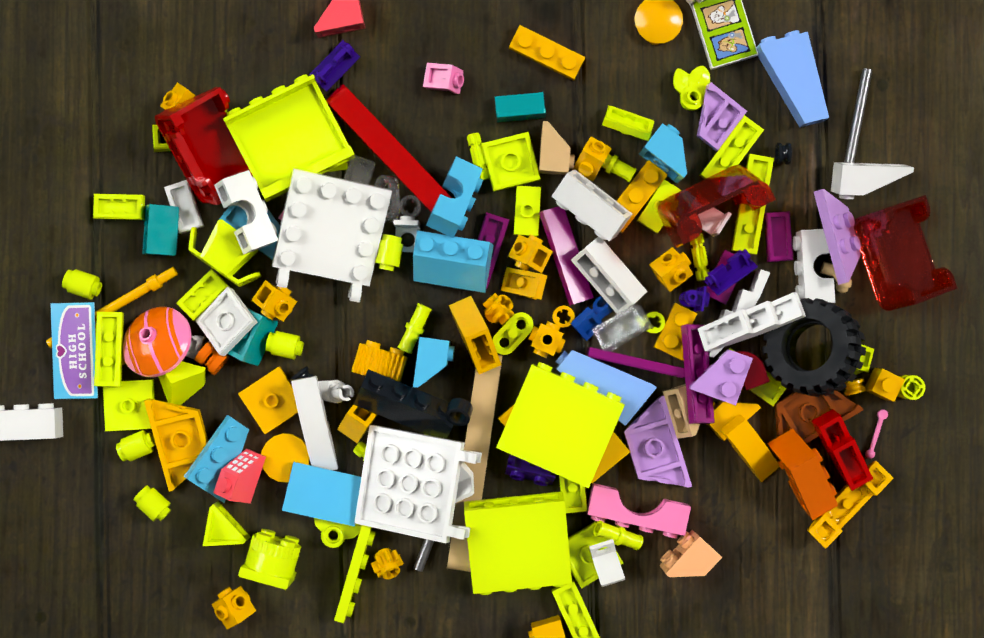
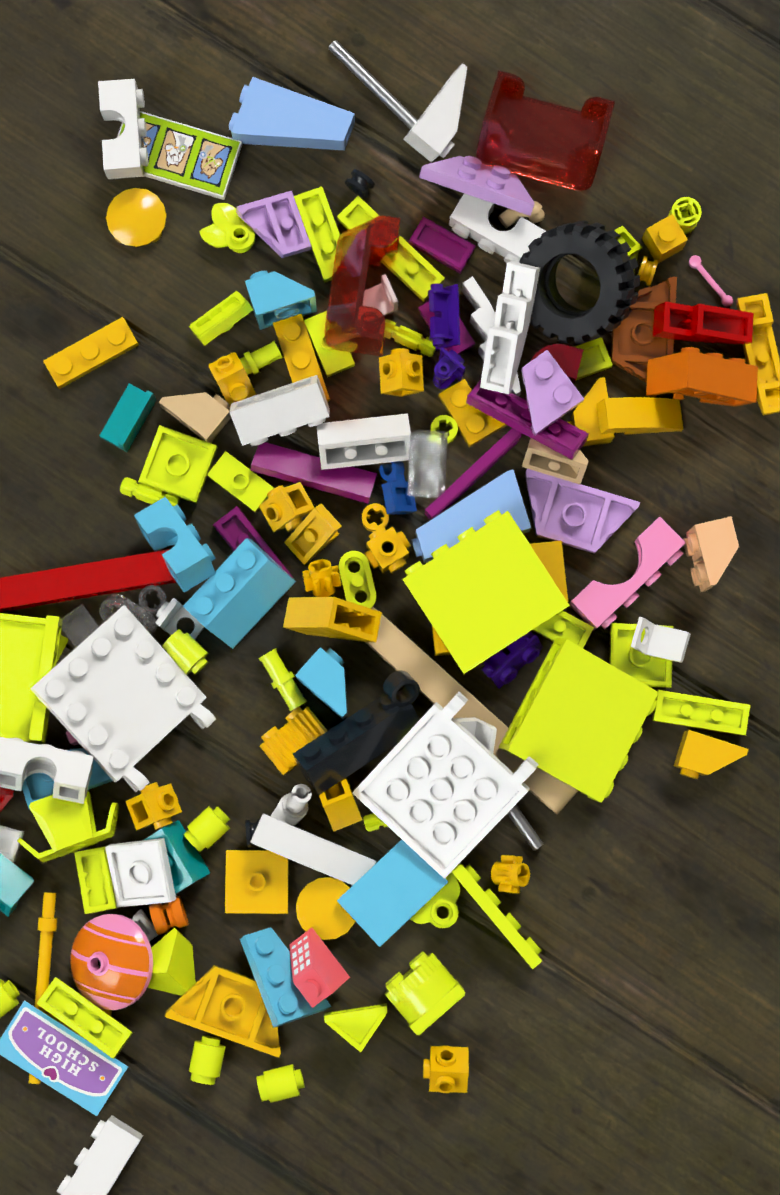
camera: 60 degrees left, 5 degrees down
neon yellow plate [103,379,155,431] -> none
bright pink bracket [423,63,464,94] -> none
neon yellow pin [593,520,643,550] -> none

